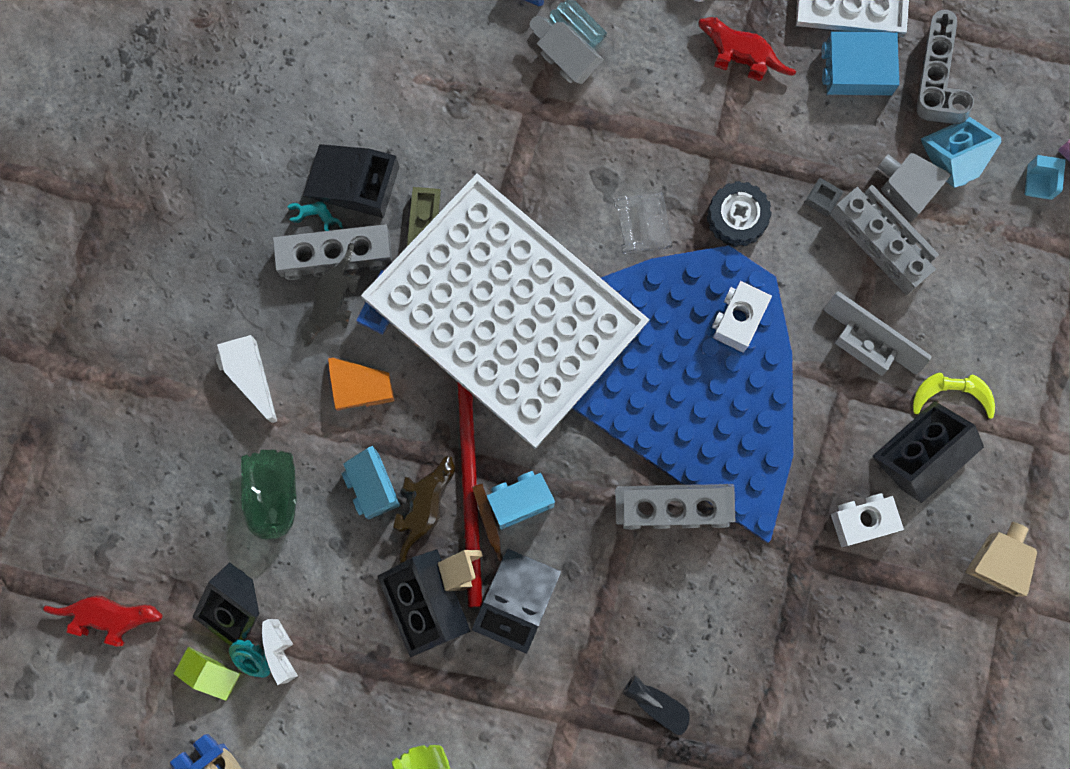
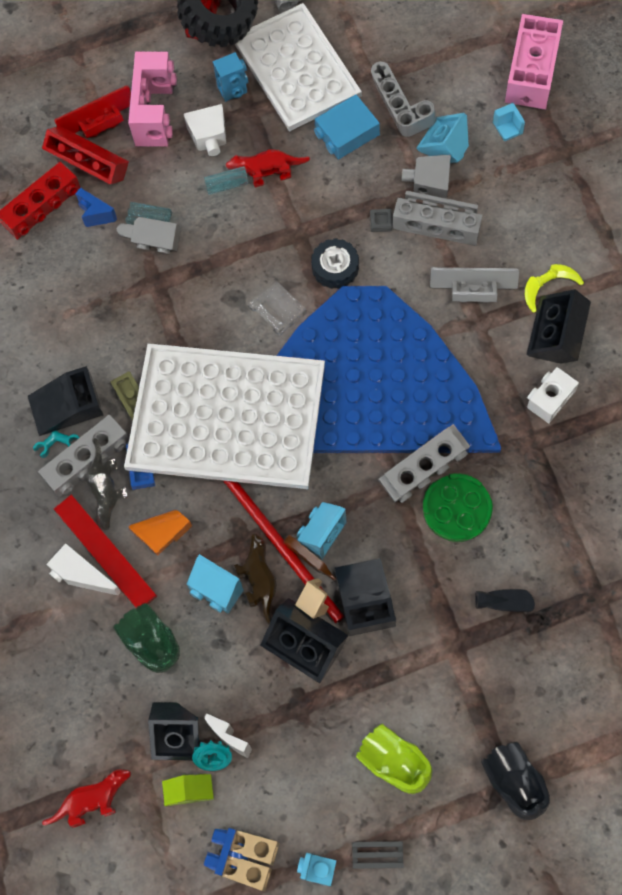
camera: 25 degrees left, 10 degrees down
white brick [711,281,772,353] -> none
none -> red tile [54,494,157,612]
none -> clear light blue tile [204,166,248,195]
none -> green tile [423,473,493,542]

